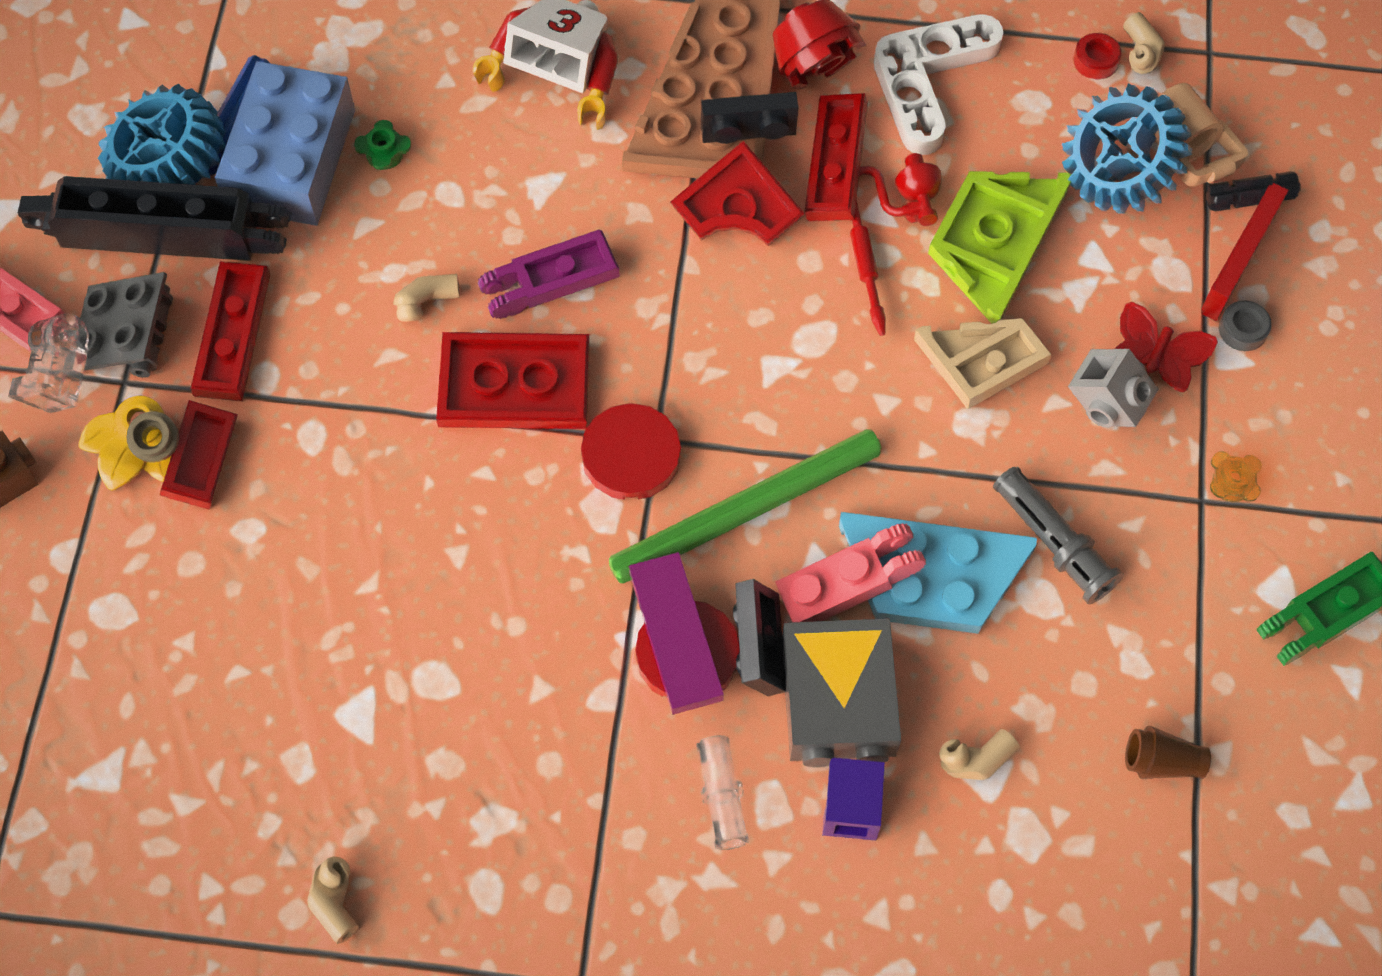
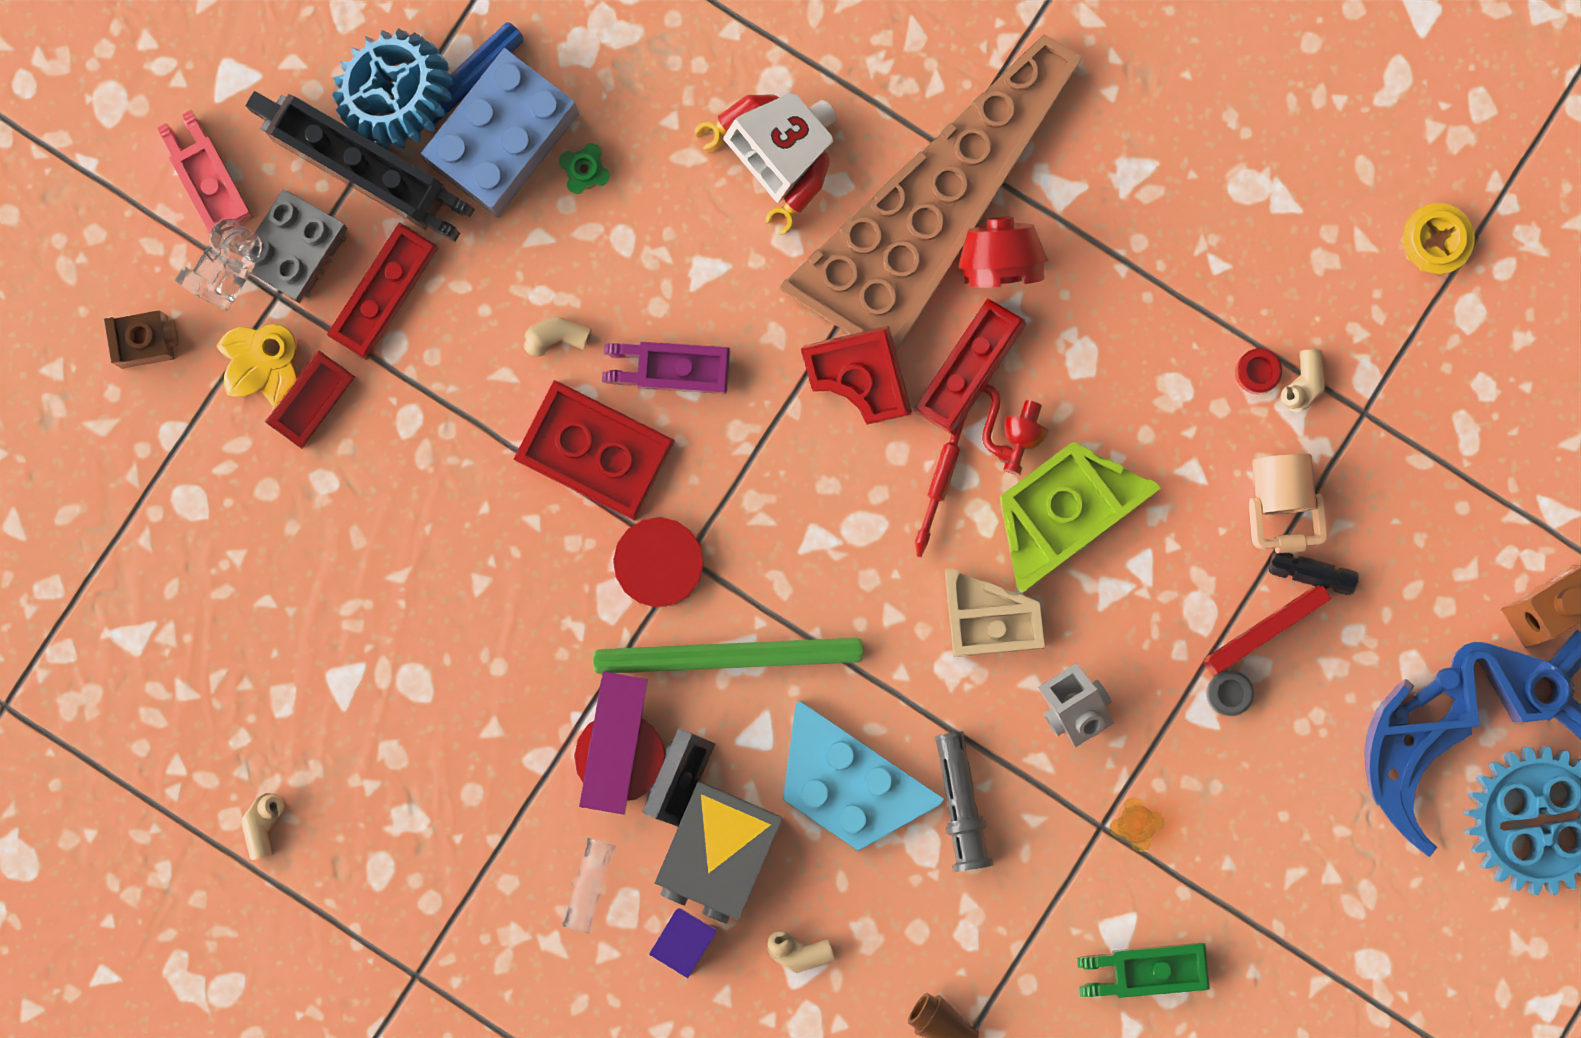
camera: 30 degrees right, 20 degrees up
dark tan plate [126,411,179,463] -> none
black plate [701,92,799,144] -> none
coral hinge [775,523,926,622] -> none
white beam [874,14,1003,155] -> none
dark azure gear [1061,83,1193,215] -> none
red piece [1115,302,1218,393] -> none

